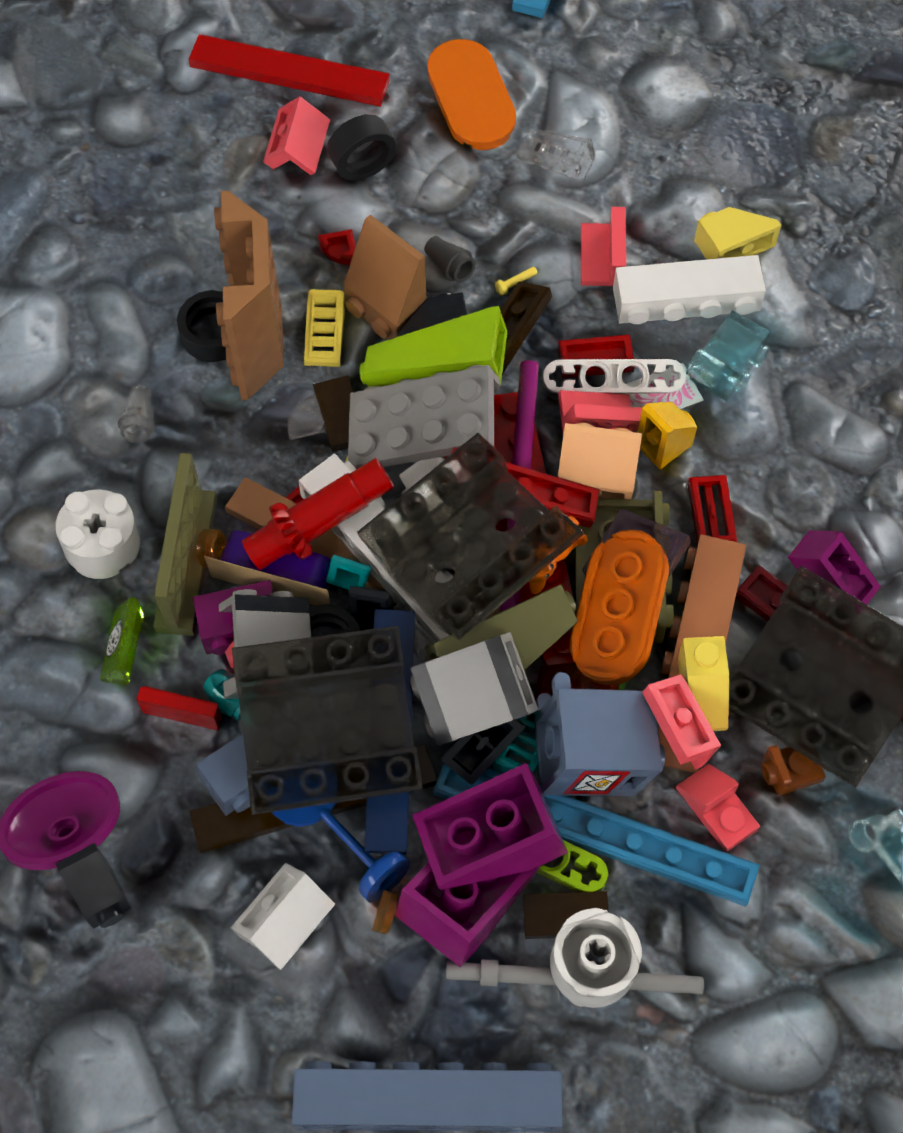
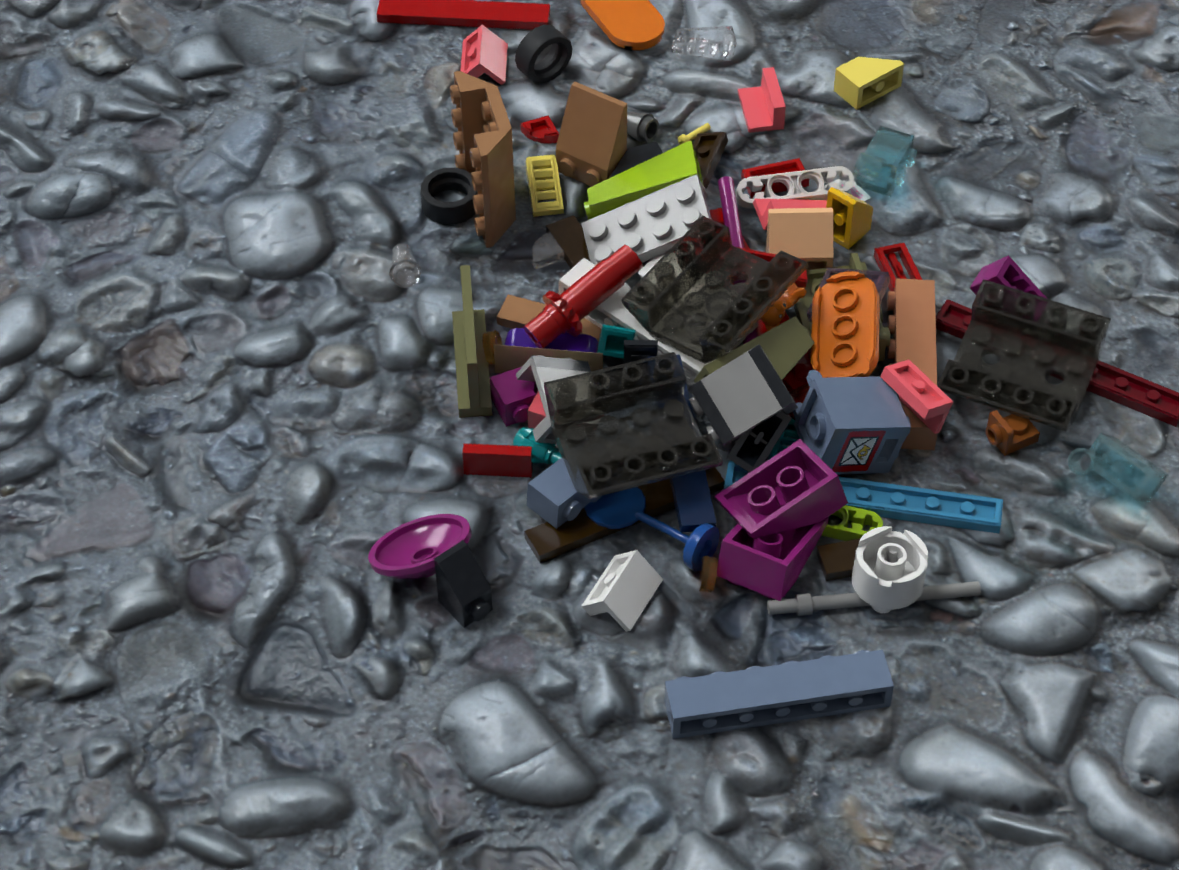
camera: 10 degrees left, 15 degrees down
white brick [56,489,140,579] -> none
clear neon green slope [100,597,144,685] -> none
white brick [613,255,766,324] -> none
coral slope [676,764,760,853] -> none
light yellow slope [678,636,729,731] -> none

